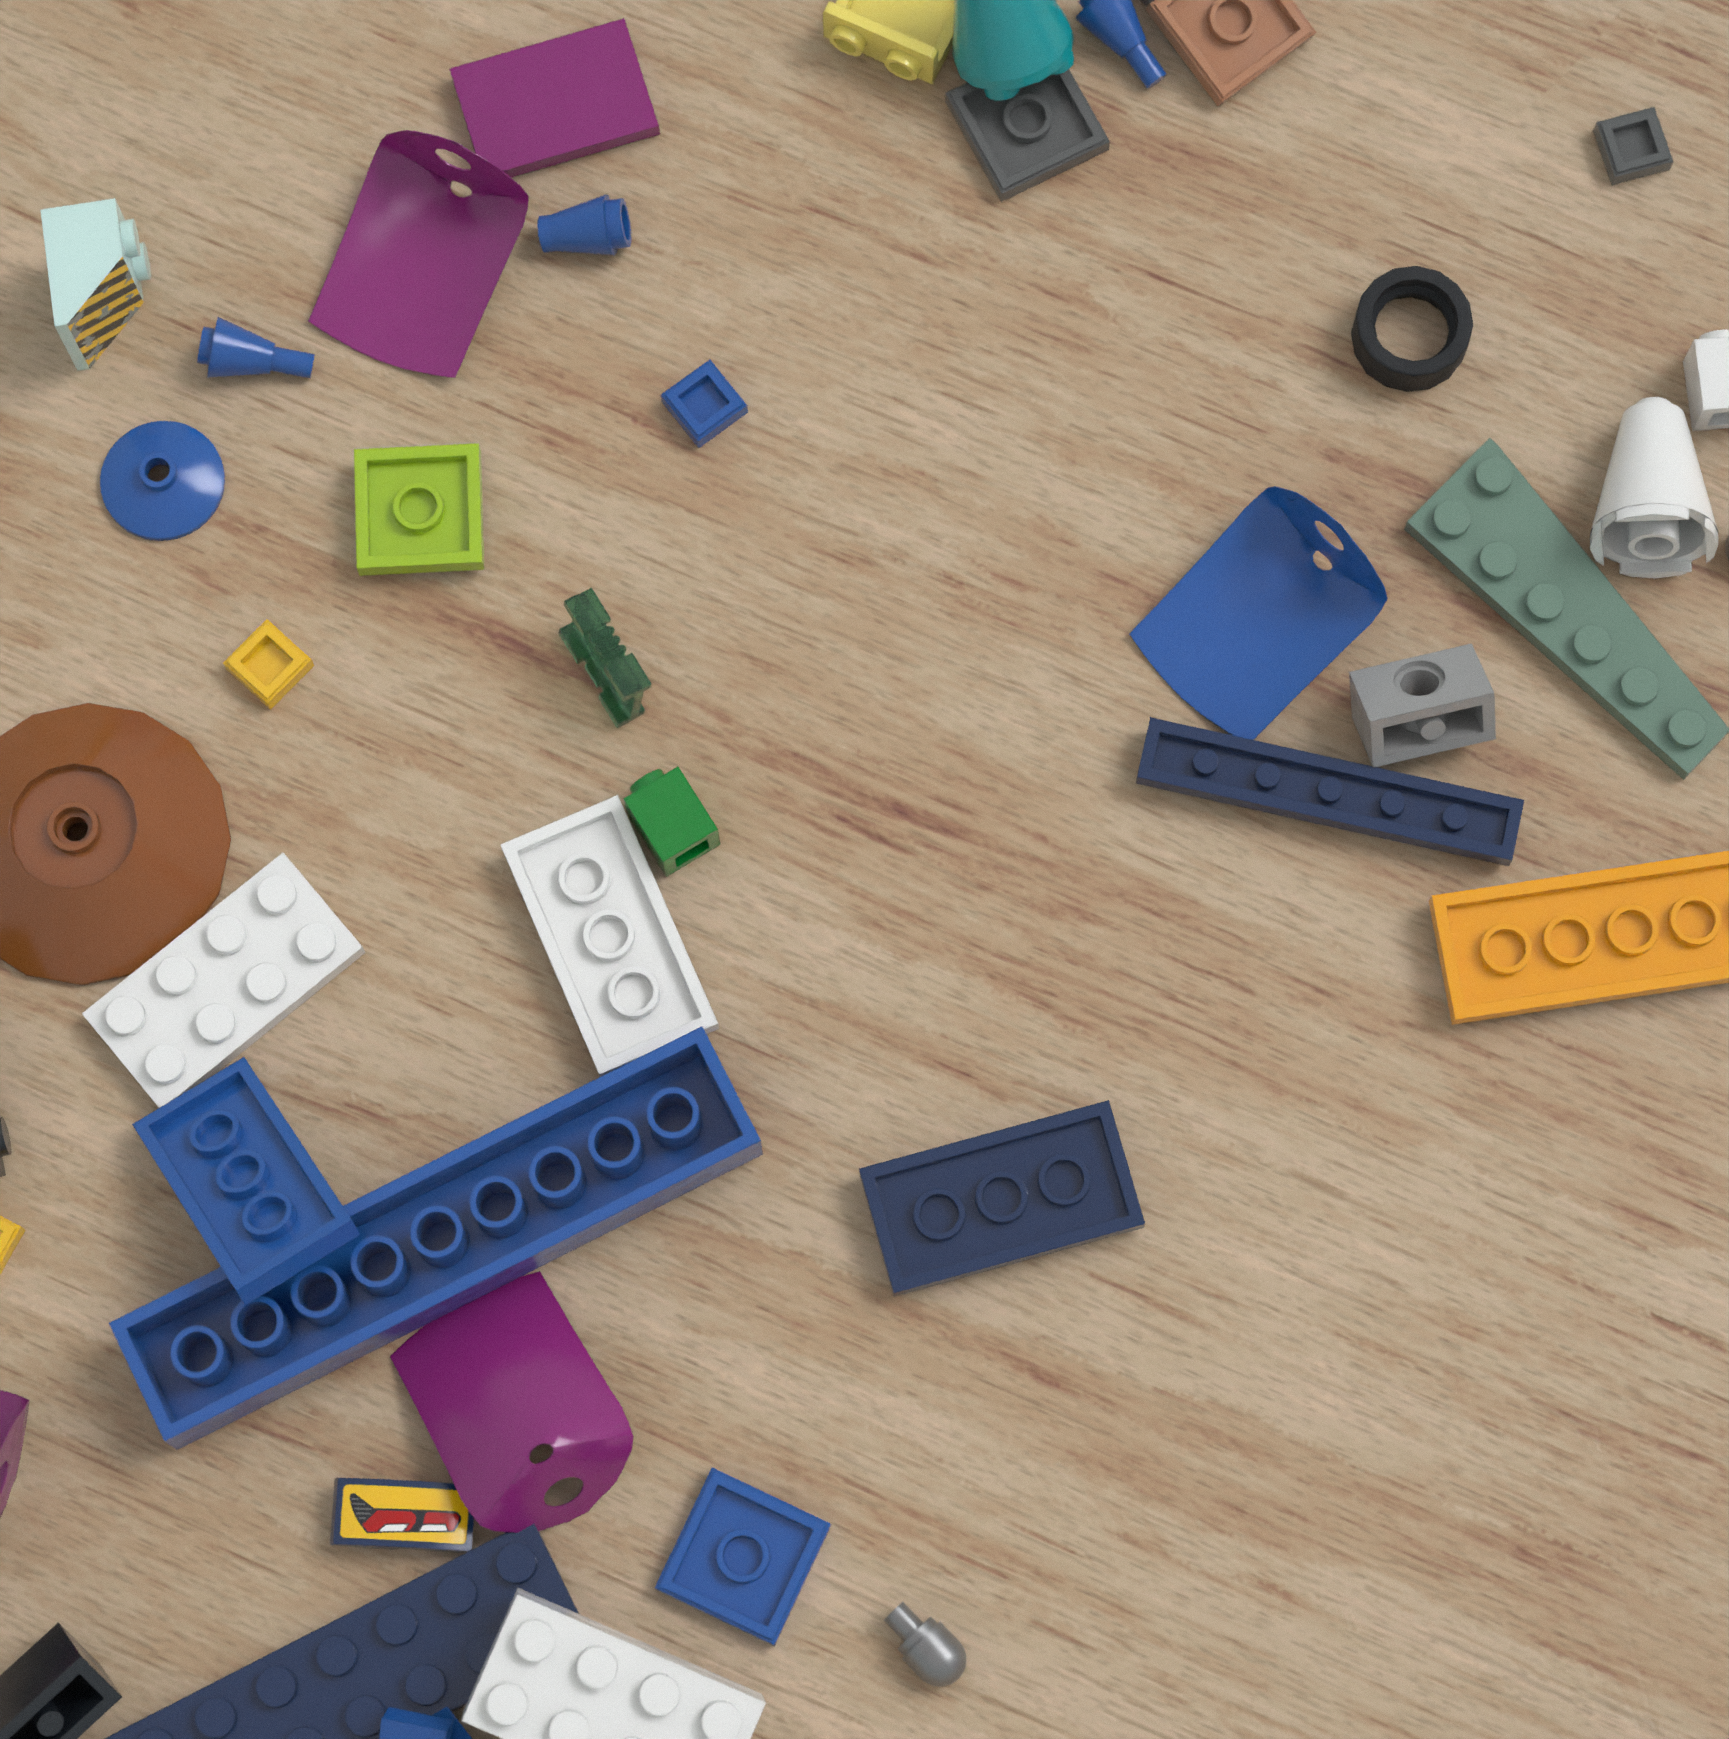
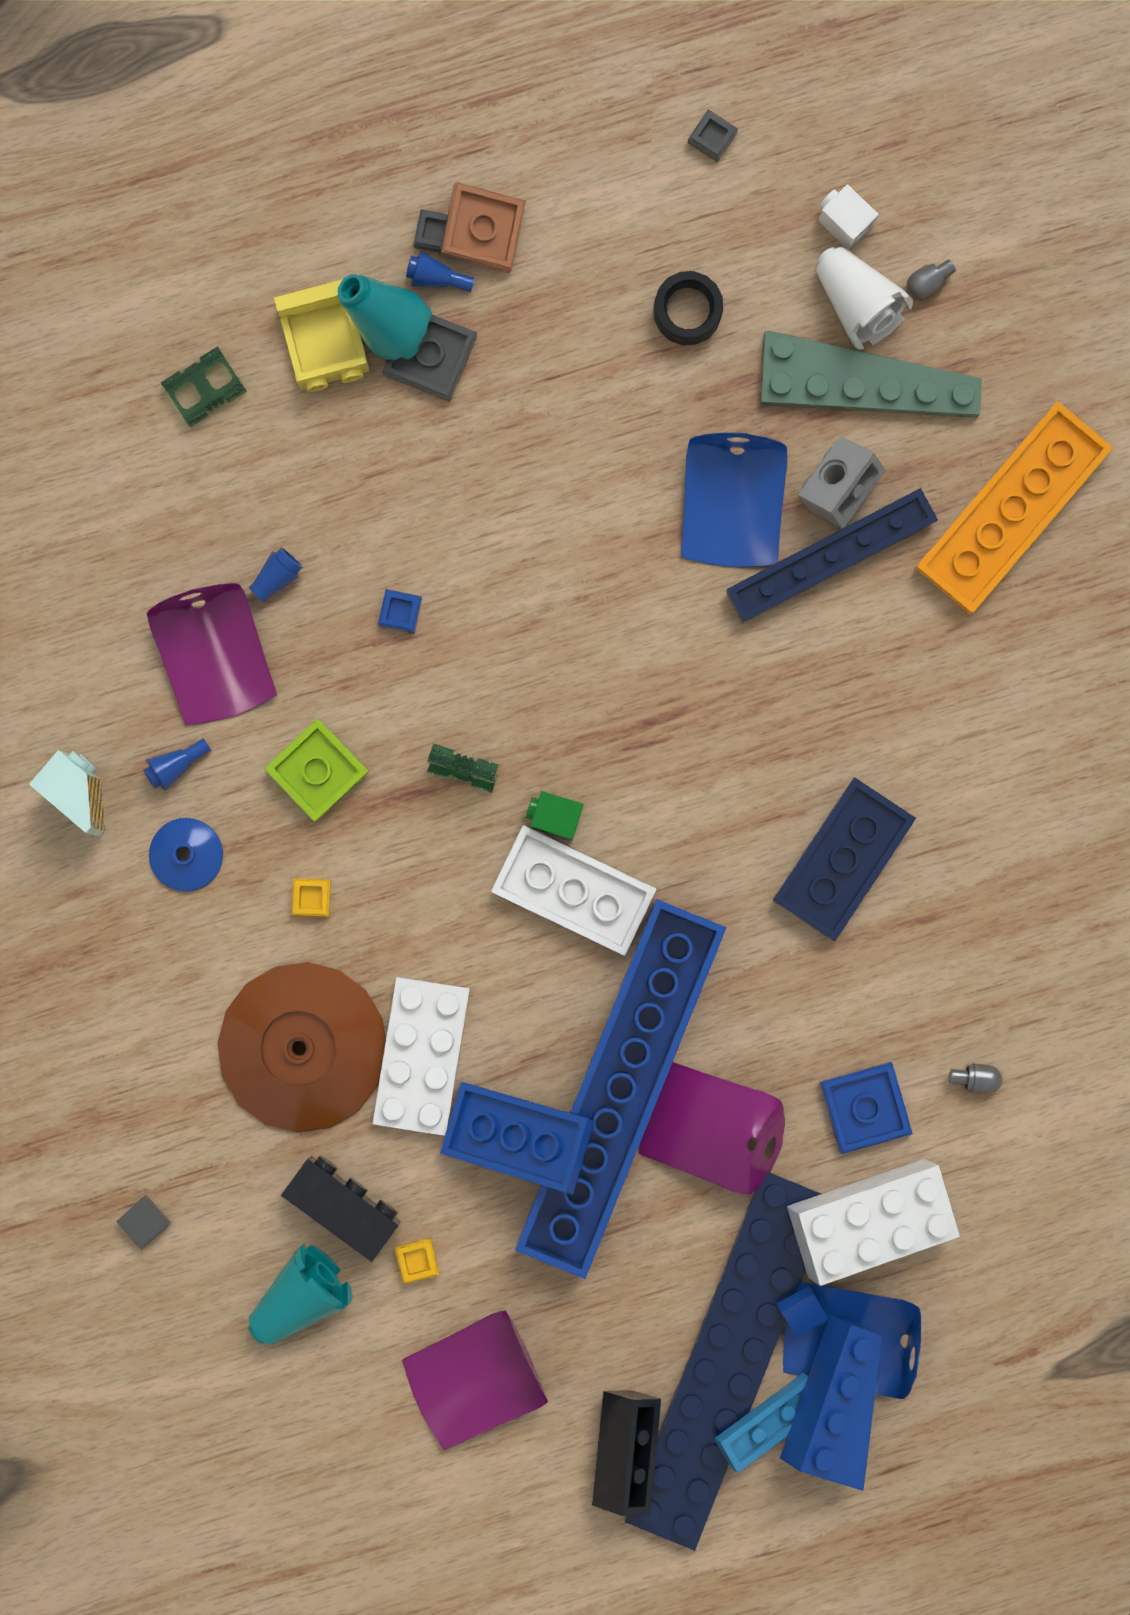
camera: 45 degrees left, 10 degrees up
slope [330,1478,474,1553] -> none
magenta tile [450,18,660,178] -> none

